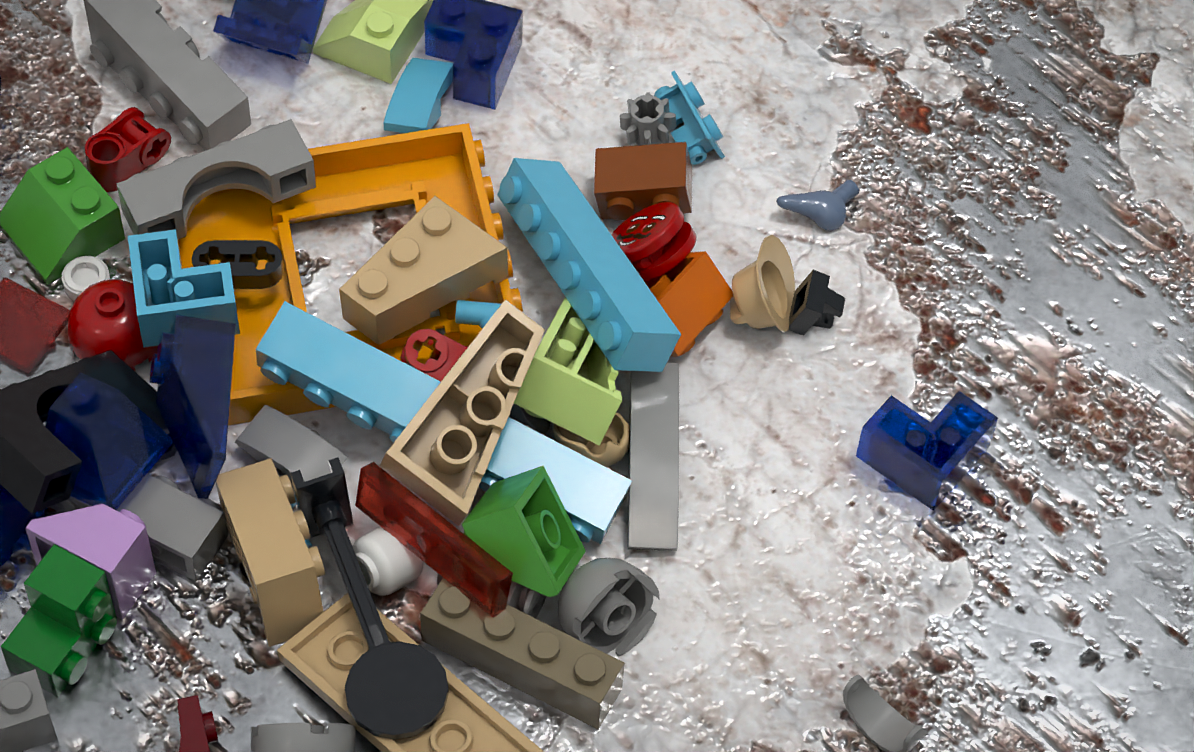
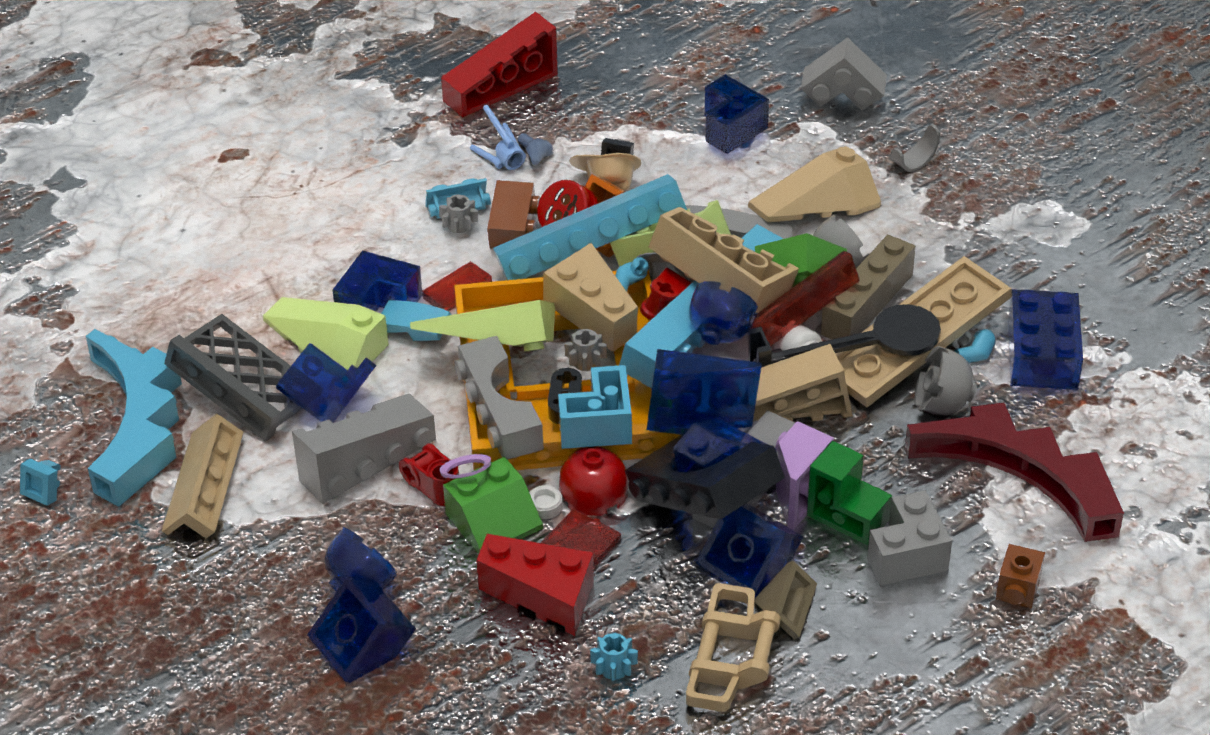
camera: 80 degrees left, 15 degrees down
none -> yellowish green wedge [410,300,555,352]
none -> clear red tile [422,261,492,311]
none -> lavender piece [440,454,491,478]
none -> red wedge [441,12,558,118]
none -> light blue plant [470,105,526,170]
none -> light grey gear [564,329,607,371]
none -> clear blue cylinder [688,281,758,345]
none -> tan wedge [748,146,881,222]
none -> light grey brick [801,37,887,111]

